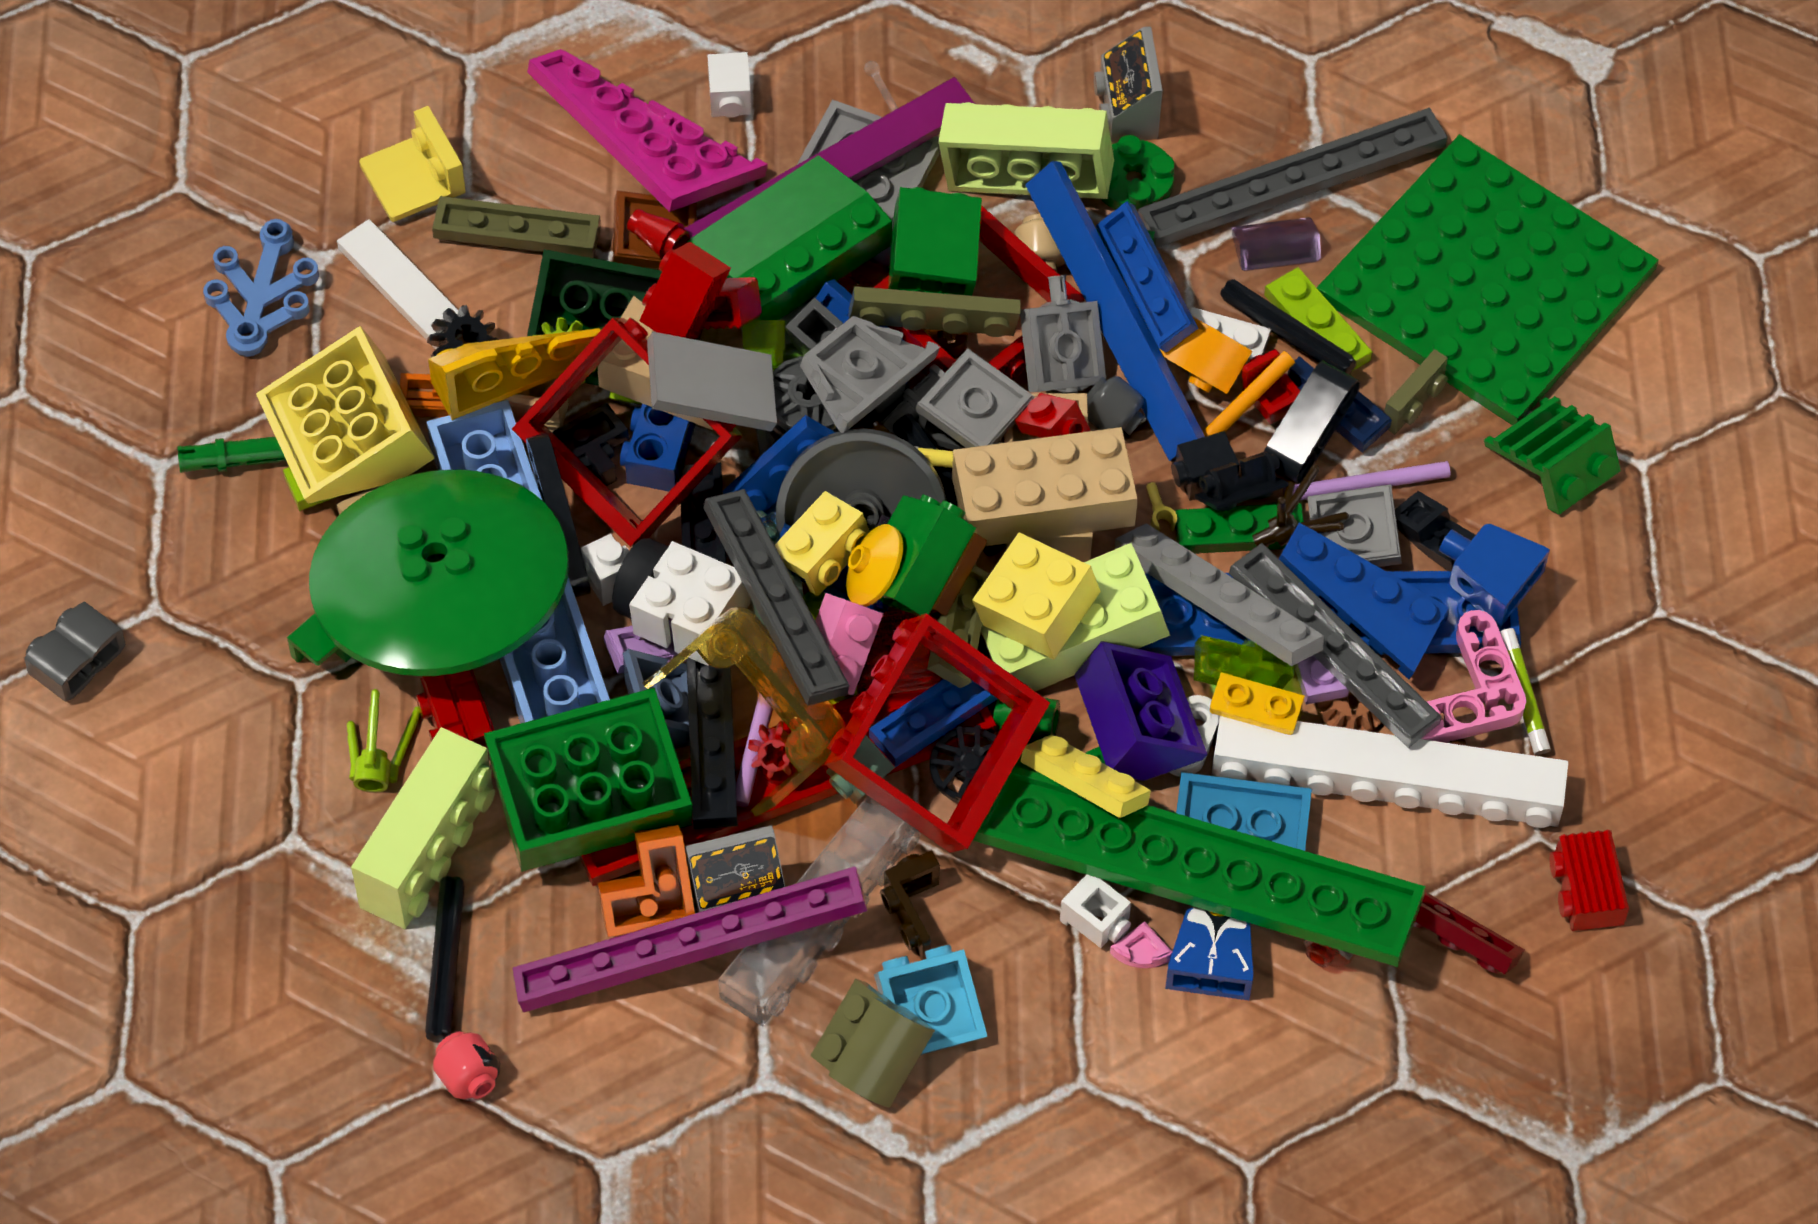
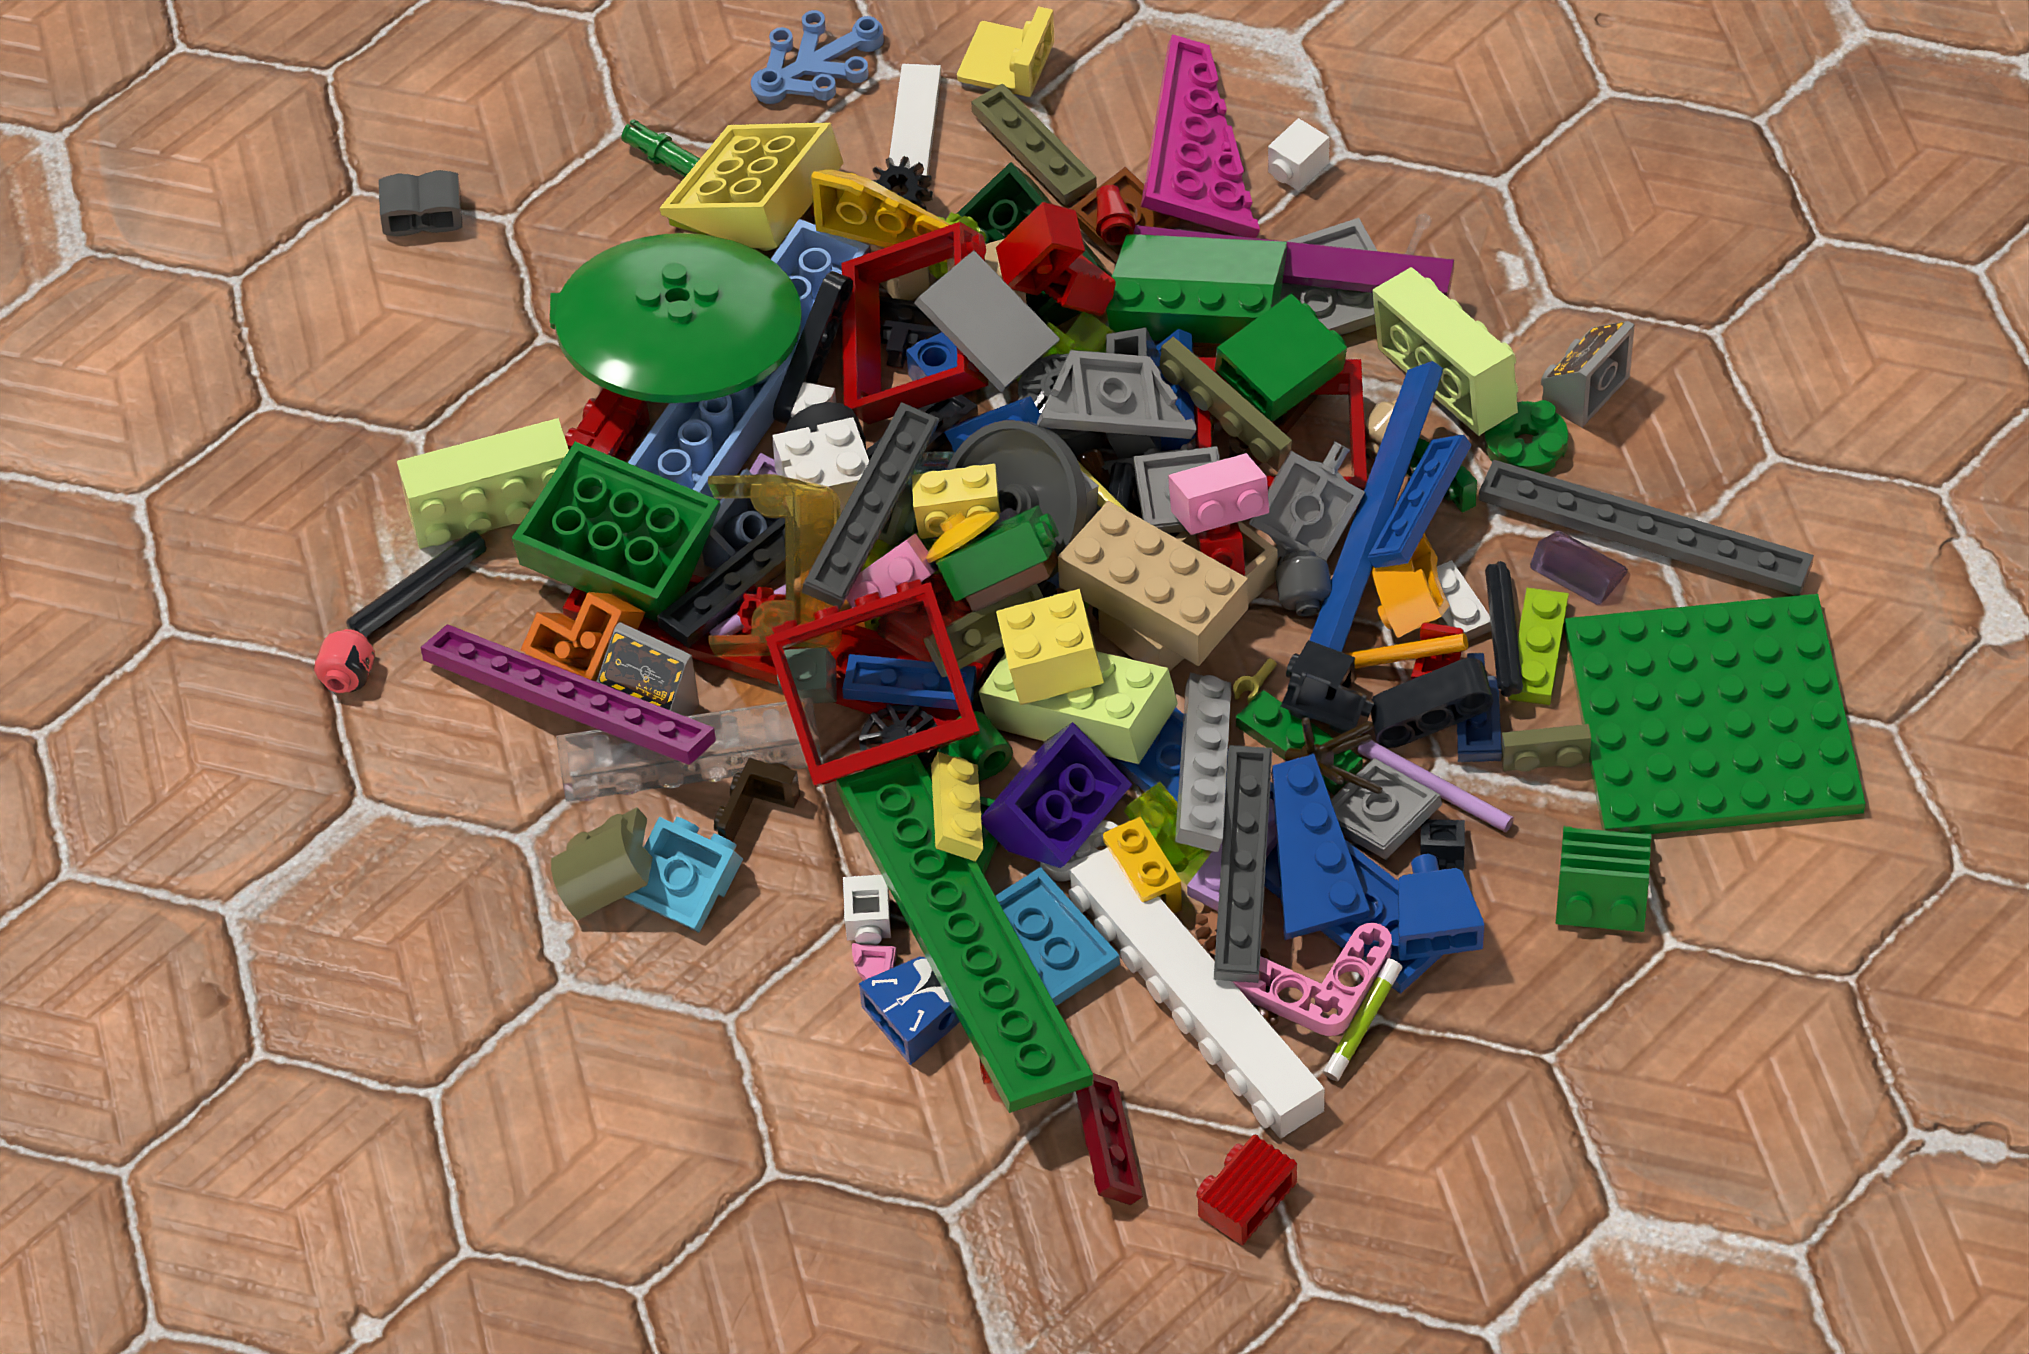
camera: 50 degrees right, 5 degrees down
lime plant [347,689,421,792] -> none
none -> bright pink brick [1168,453,1269,535]

